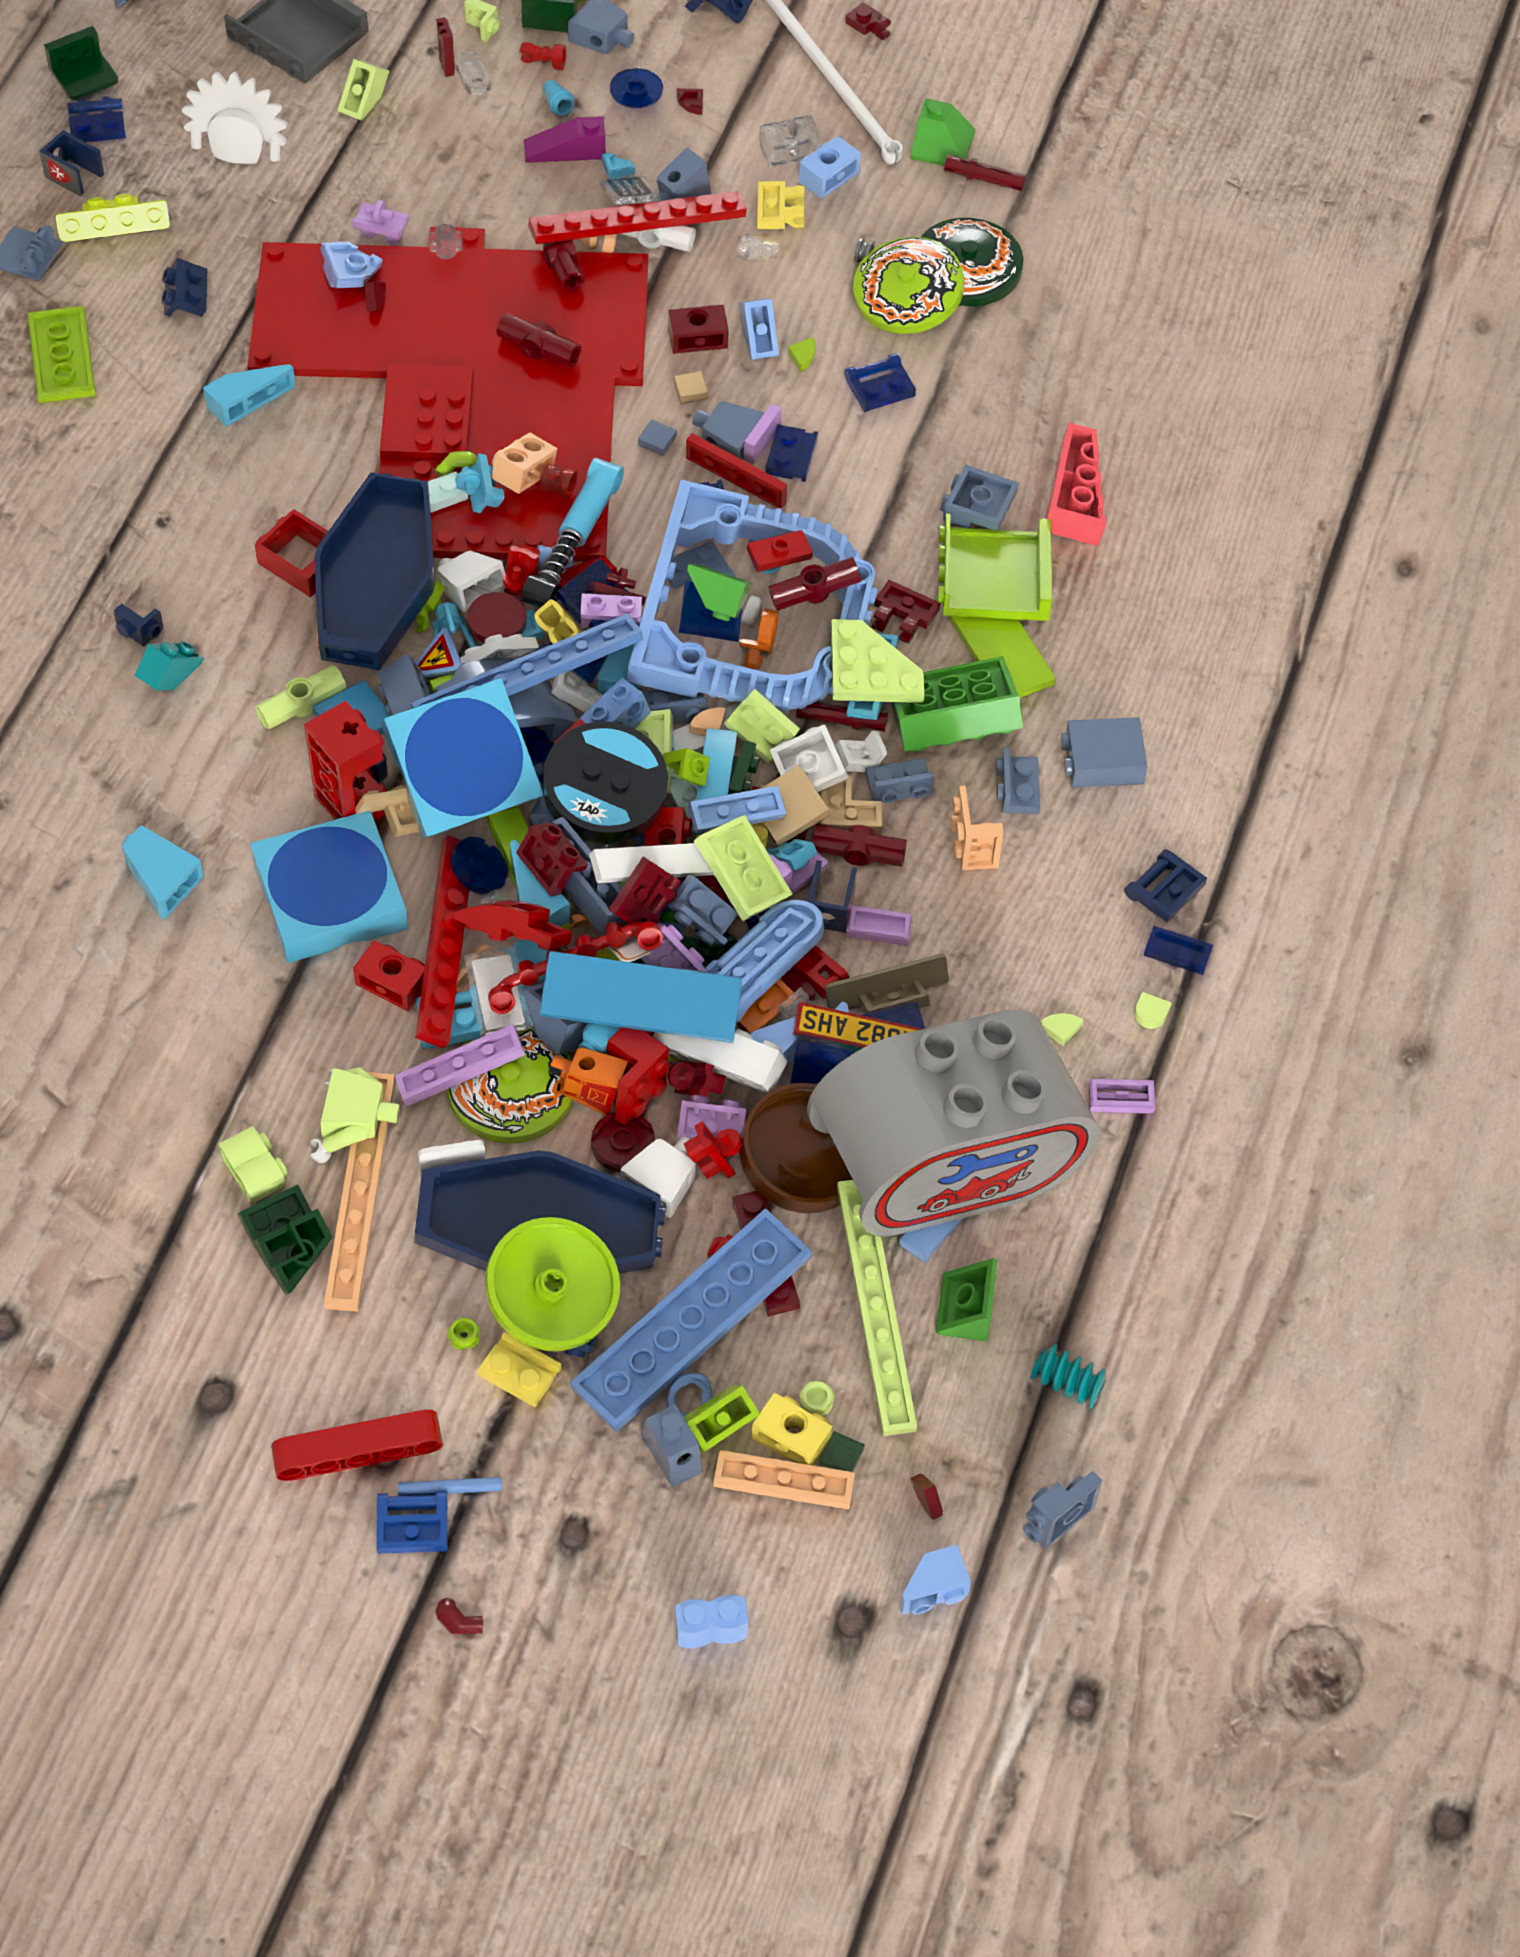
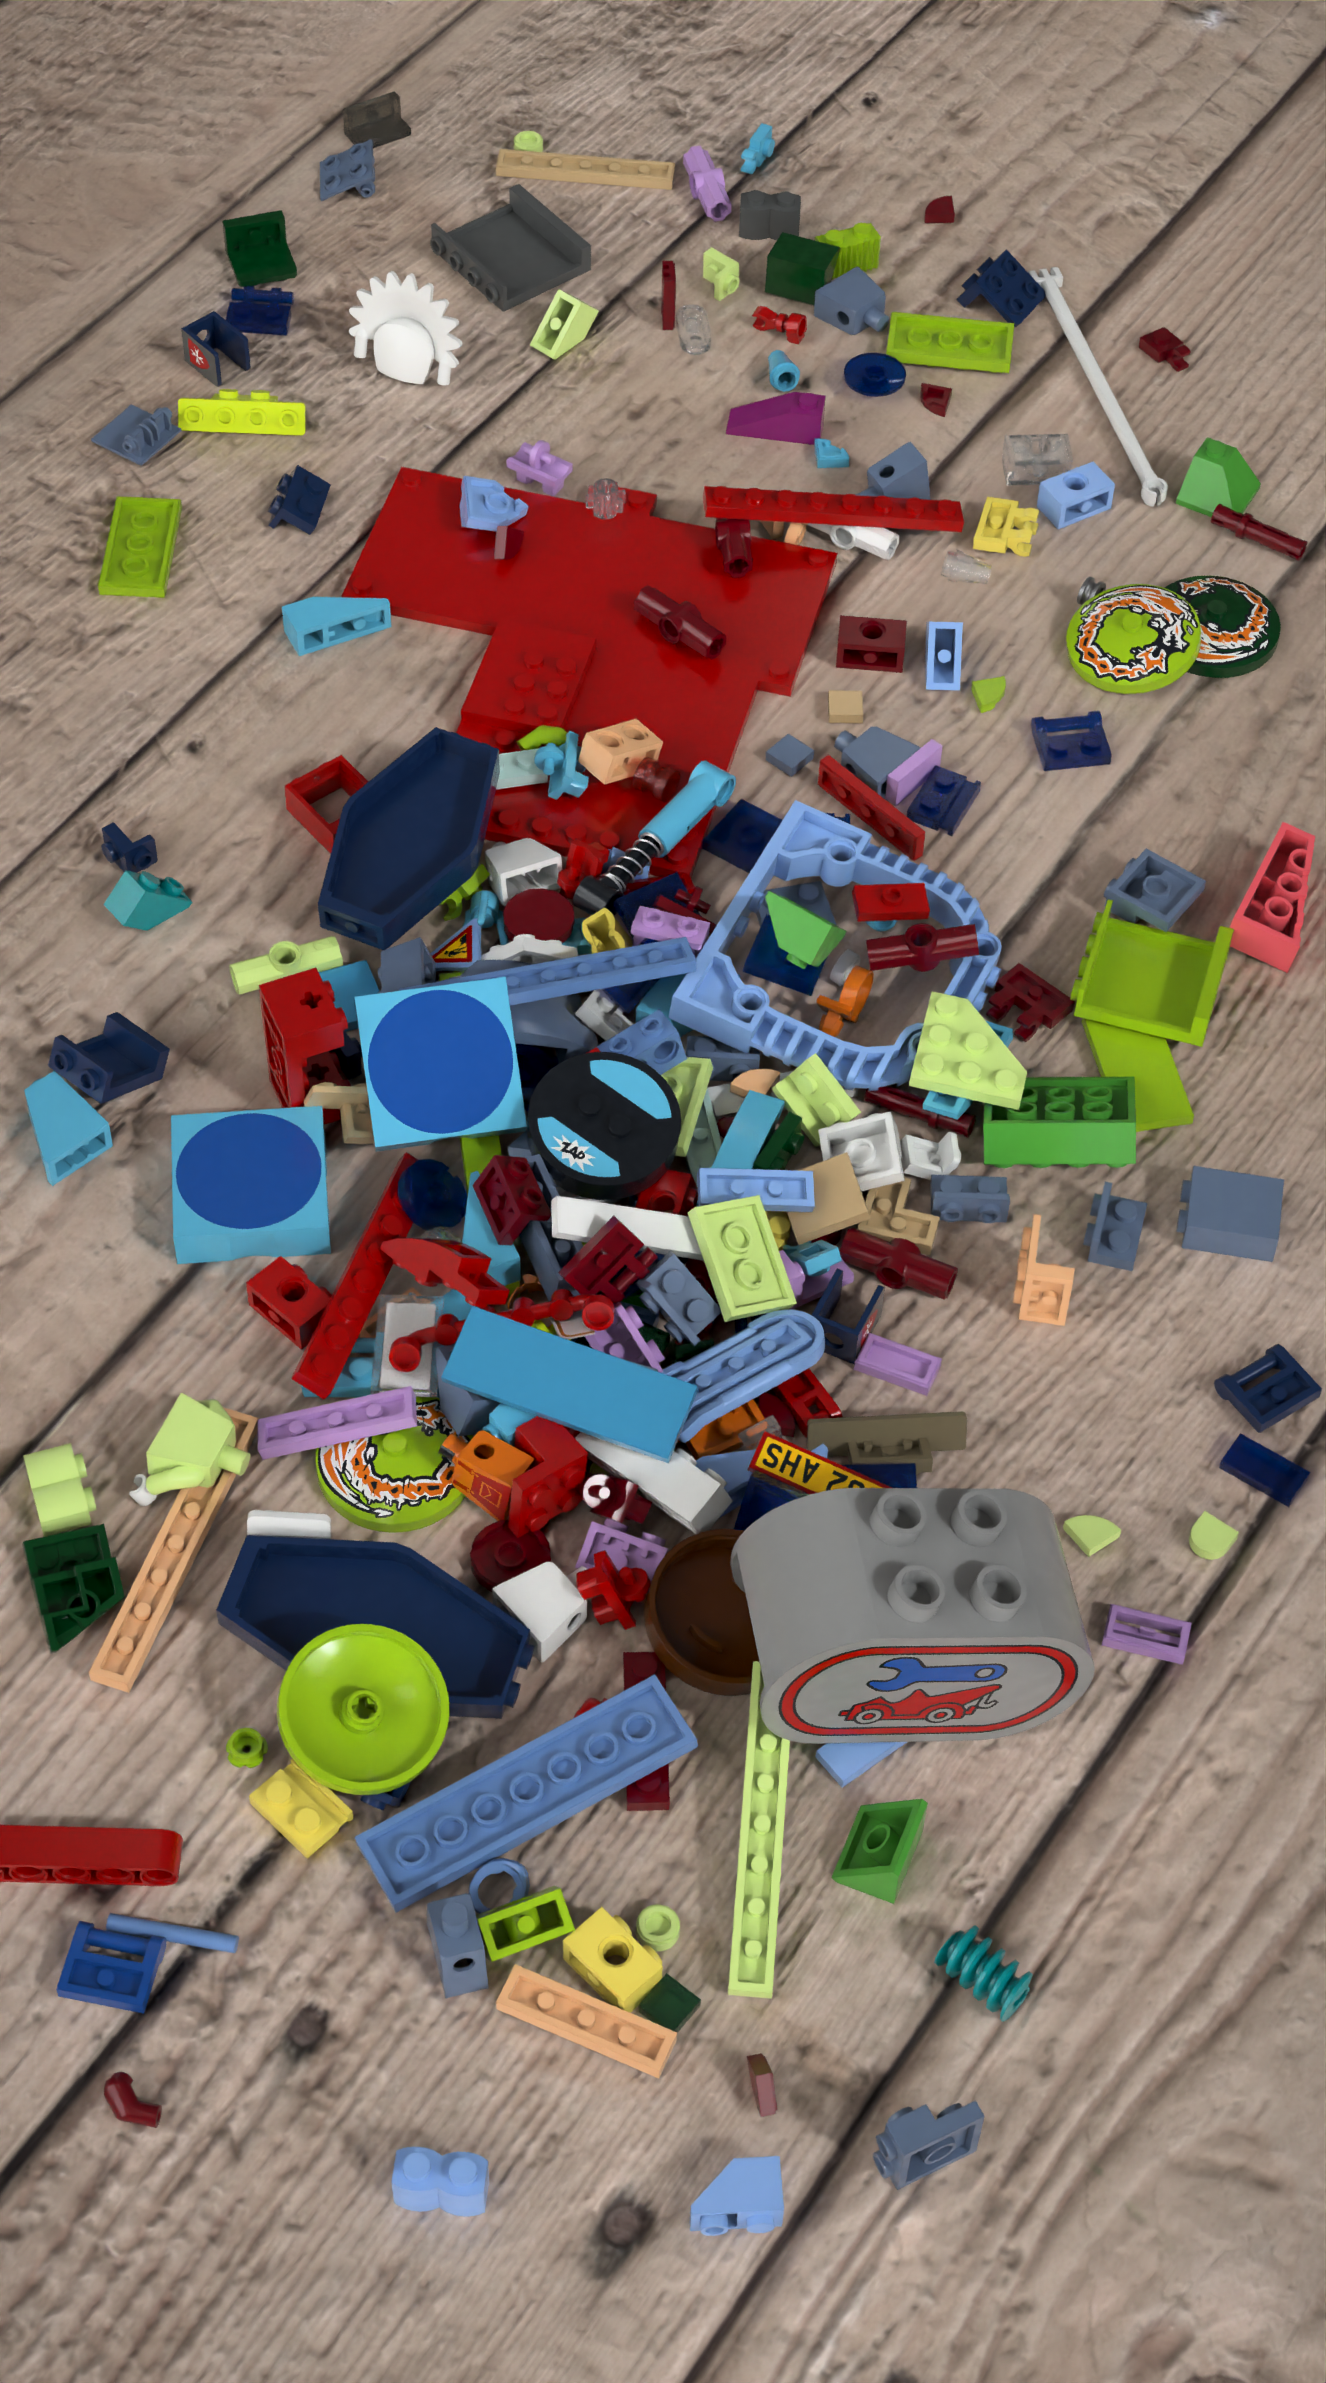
camera: 15 degrees right, 5 degrees down
piece [600,176,660,205] -> none
lime bracket [663,748,710,787] -> none
none -> dark blue panel [48,1012,170,1104]
none -> clear blue tile [702,799,782,873]
none -> lime plate [886,312,1014,373]

